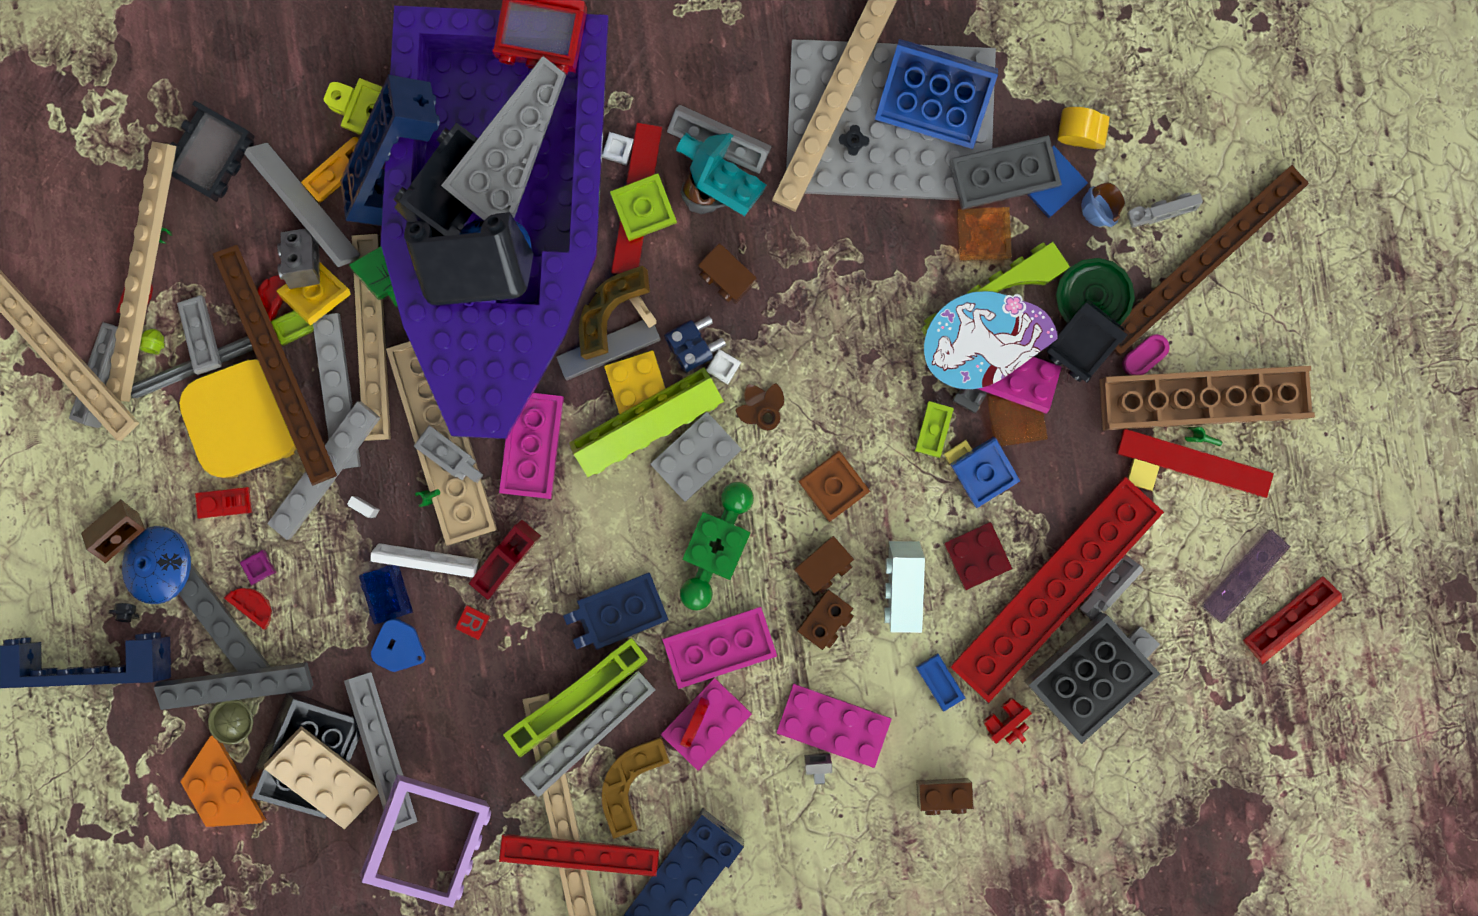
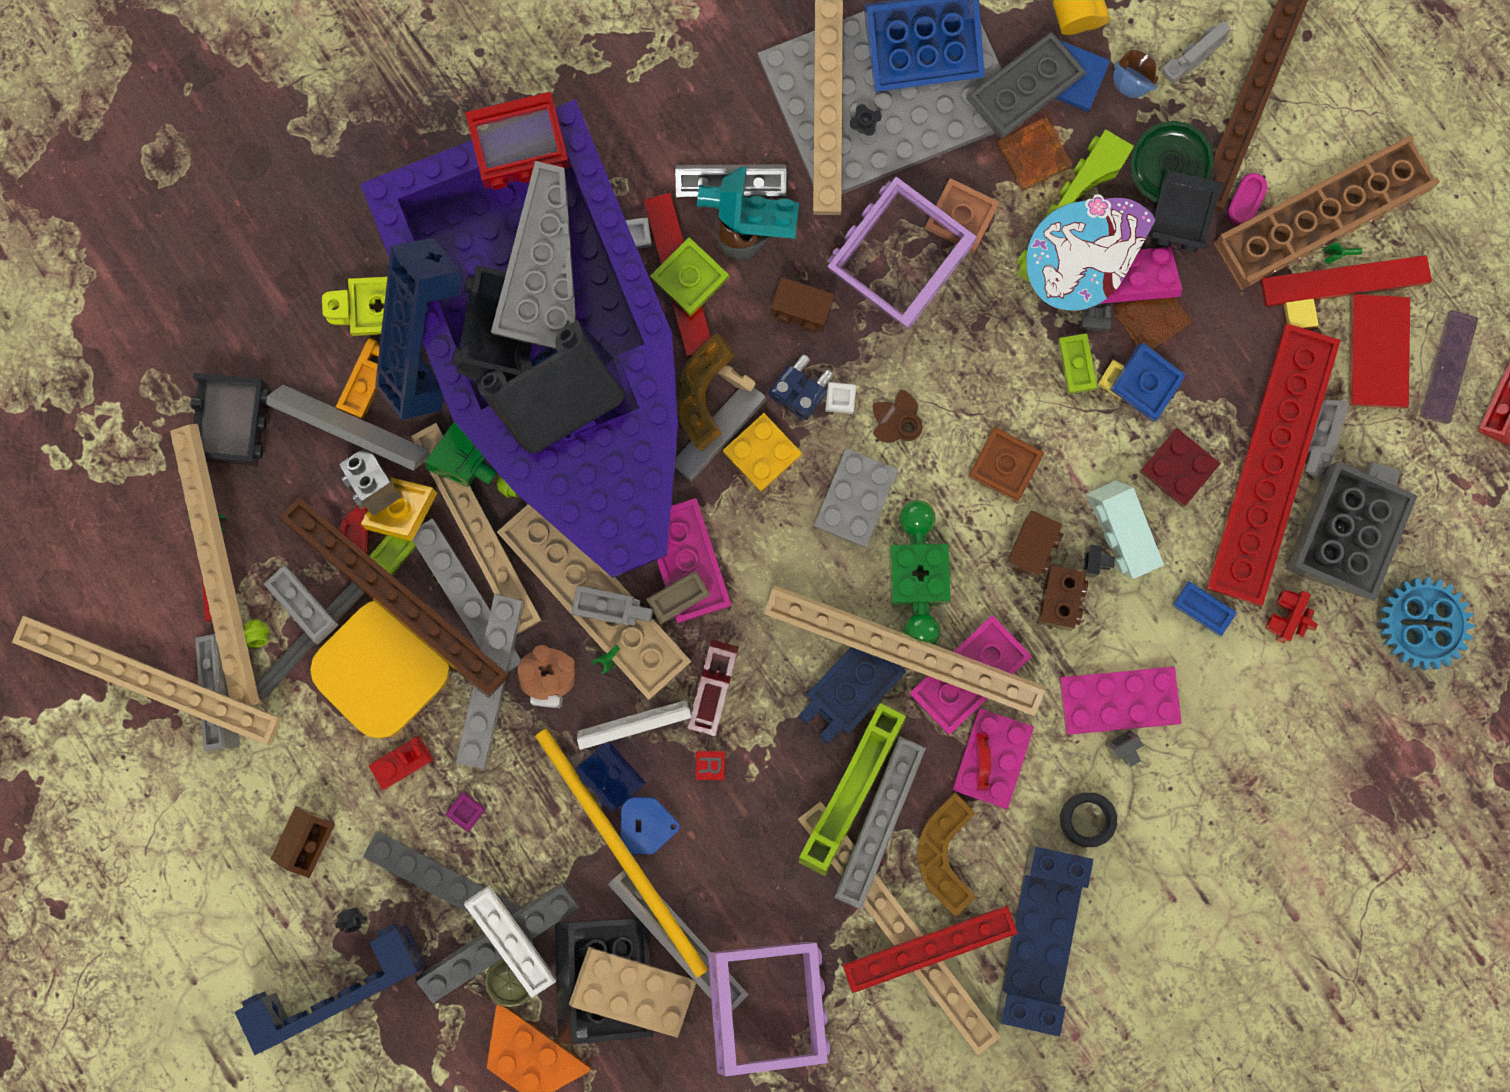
camera: 25 degrees left, 5 degrees down
blue dish [122,526,191,604] -> none
red tile [224,588,272,630] -> none
lime brick [569,367,724,477] -> none
reddish brown brick [916,778,974,815] -> none
none -> white tile [464,885,556,998]
none -> nougat plate [518,645,575,700]
none -> yellow piece [535,729,709,978]
none -> dark tan tile [646,570,711,624]
none -> tan plate [764,585,1046,716]
none -> lavender window [828,177,977,330]
none -> nougat plate [925,178,1000,253]
none -> black tyre [1060,793,1117,847]
none -> black tile [1083,545,1115,578]
none -> red tile [1350,294,1410,409]
none -> dark azure gear [1377,577,1475,671]

